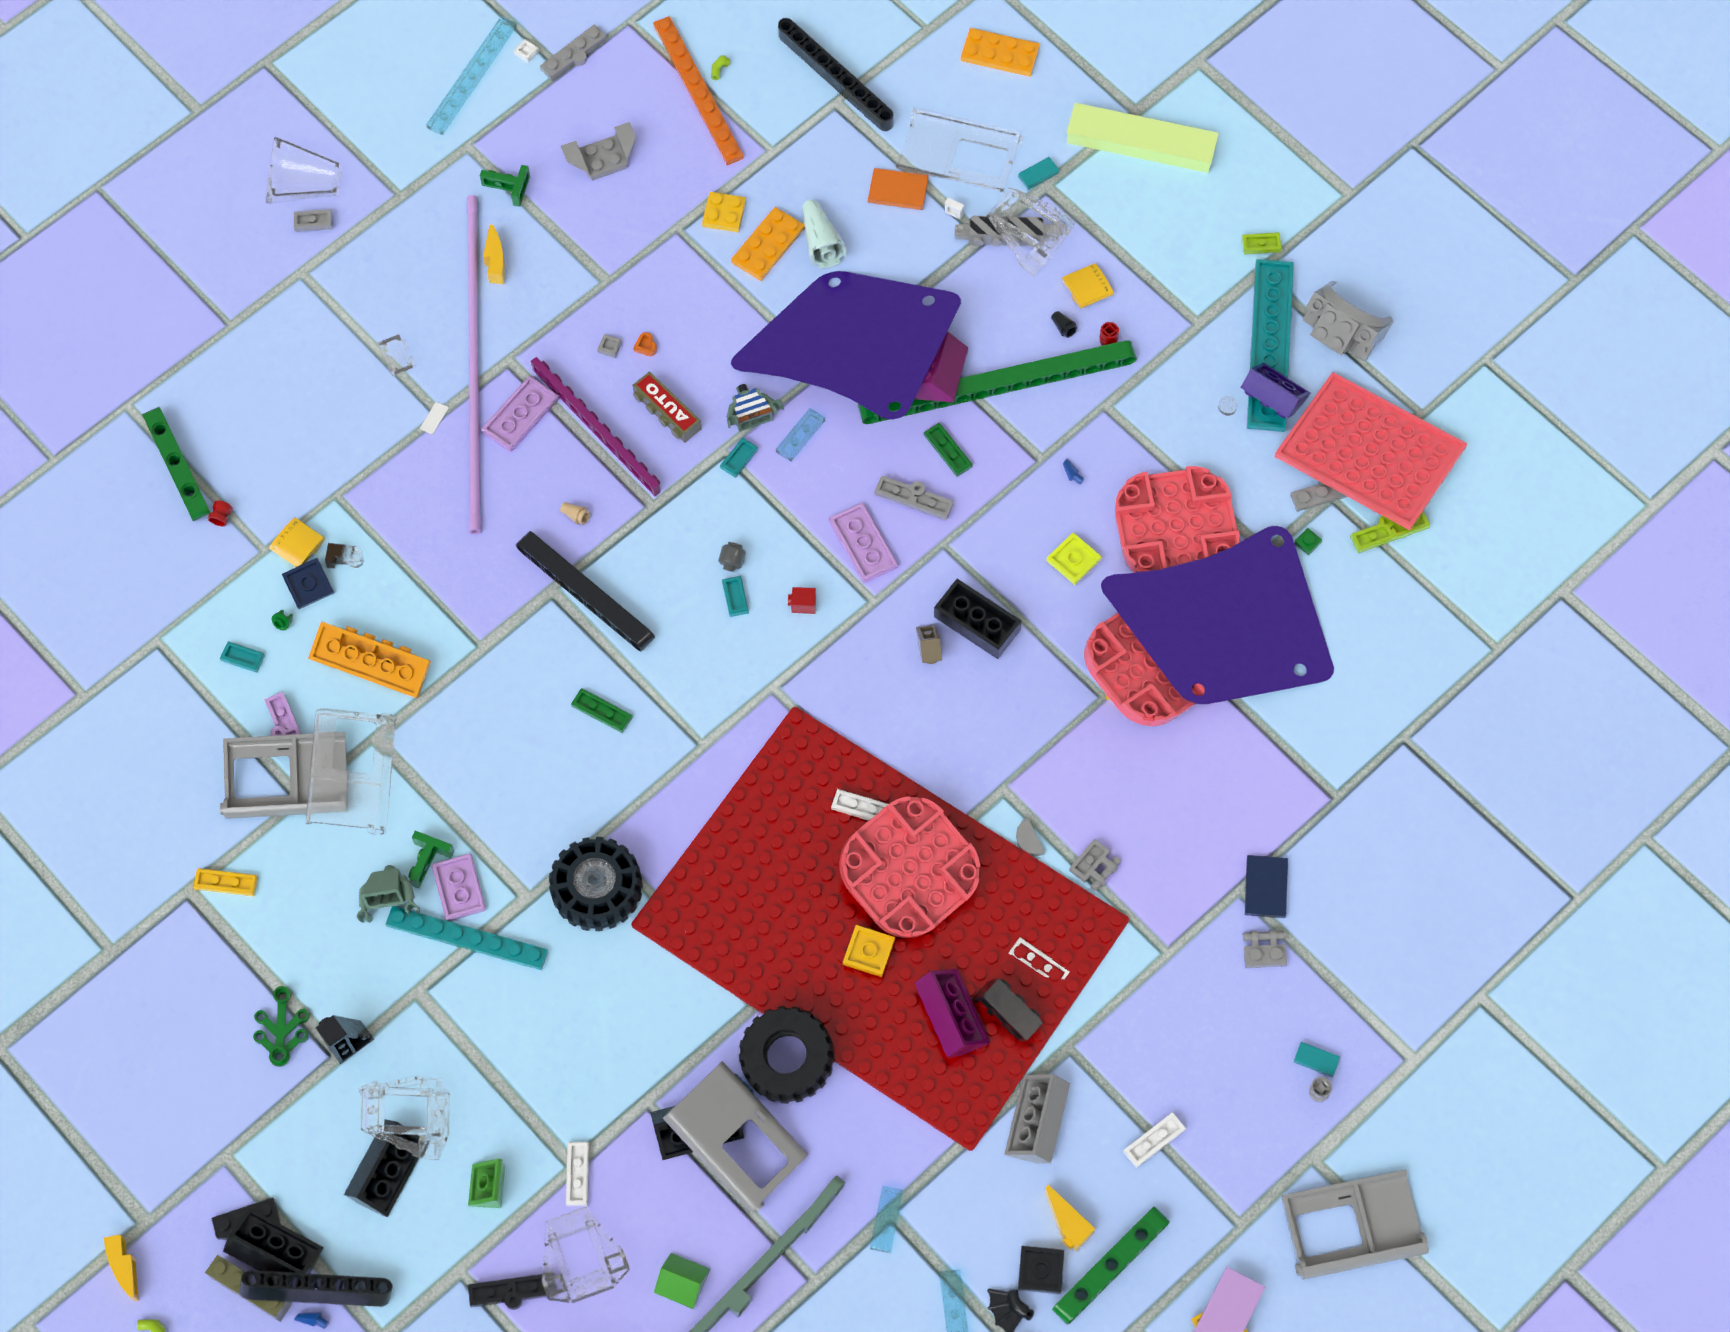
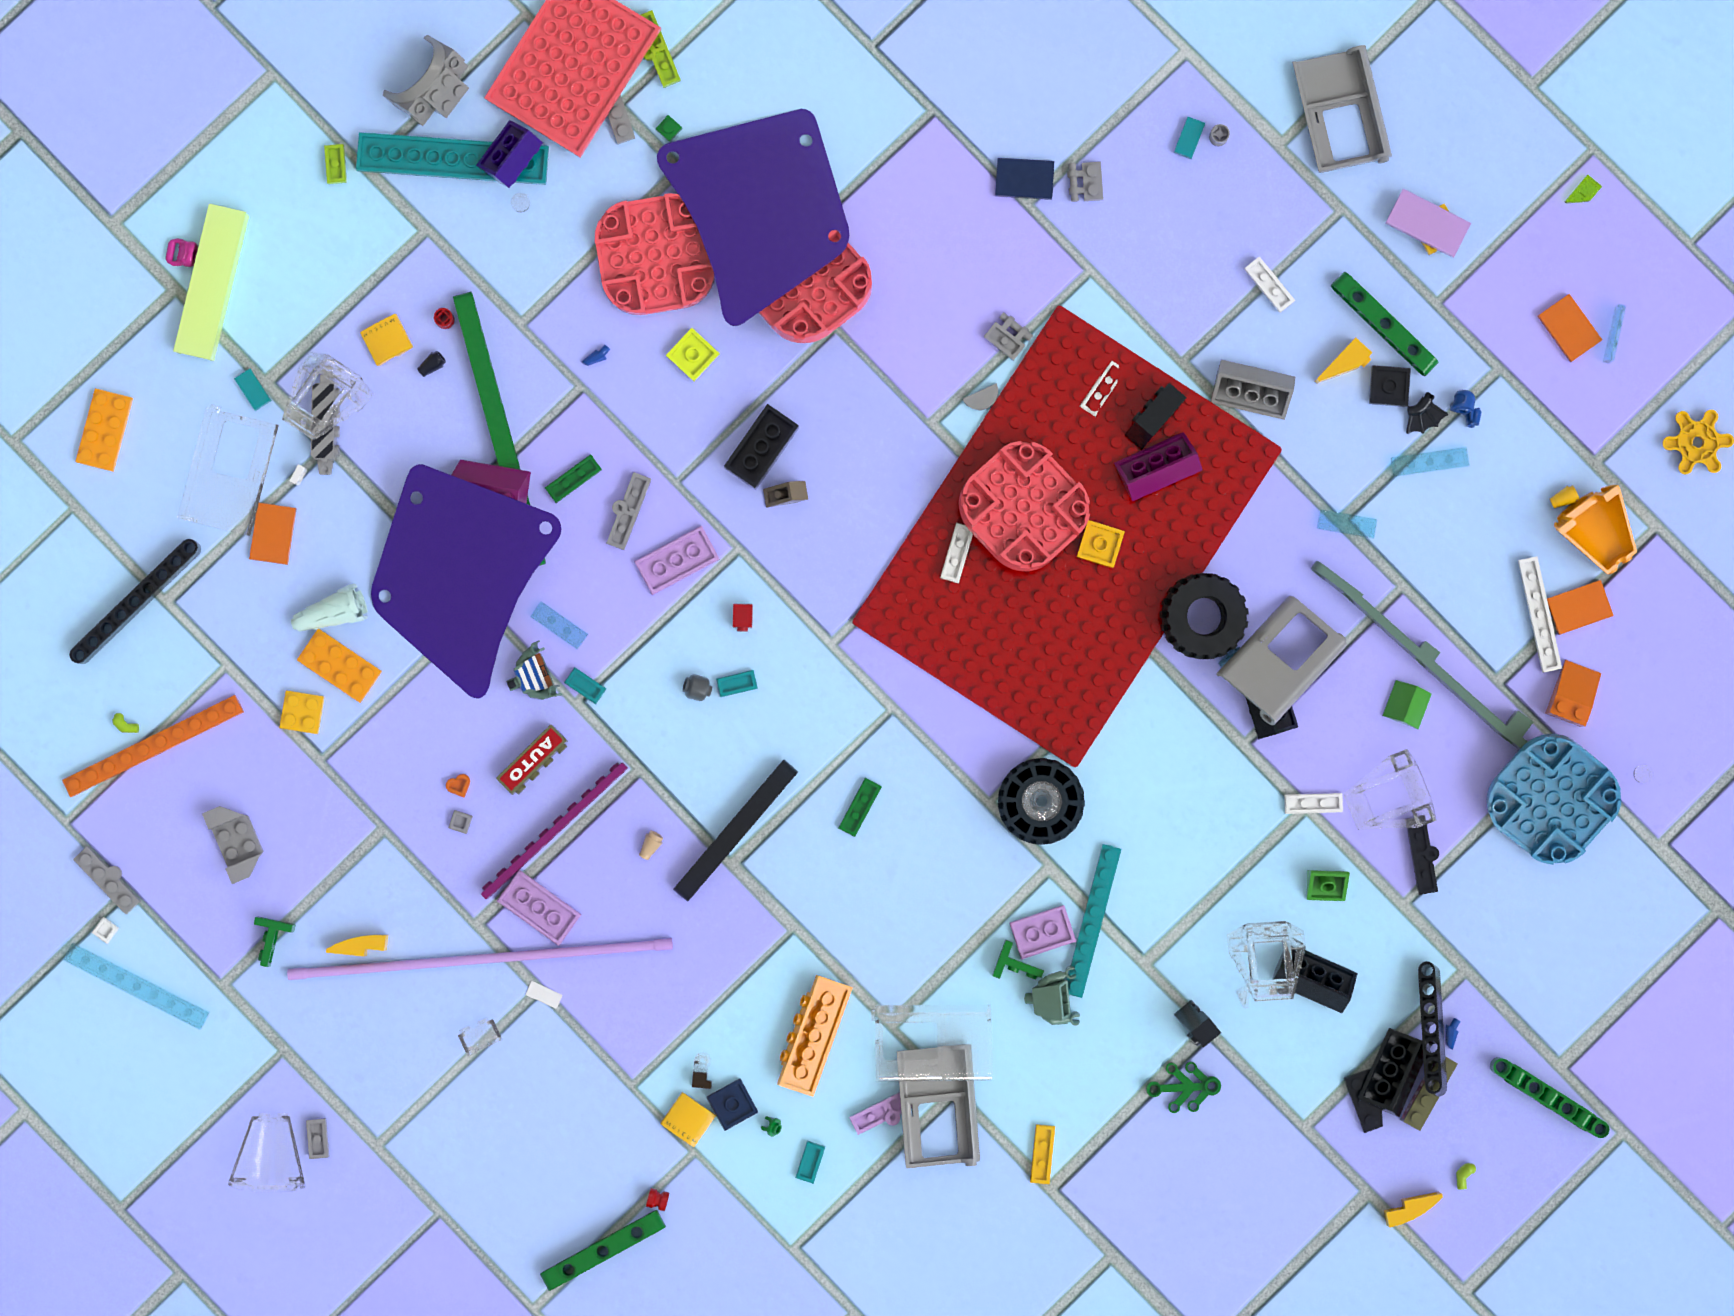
camera: 90 degrees left, 20 degrees up
none -> dark pink piece [165,238,198,267]

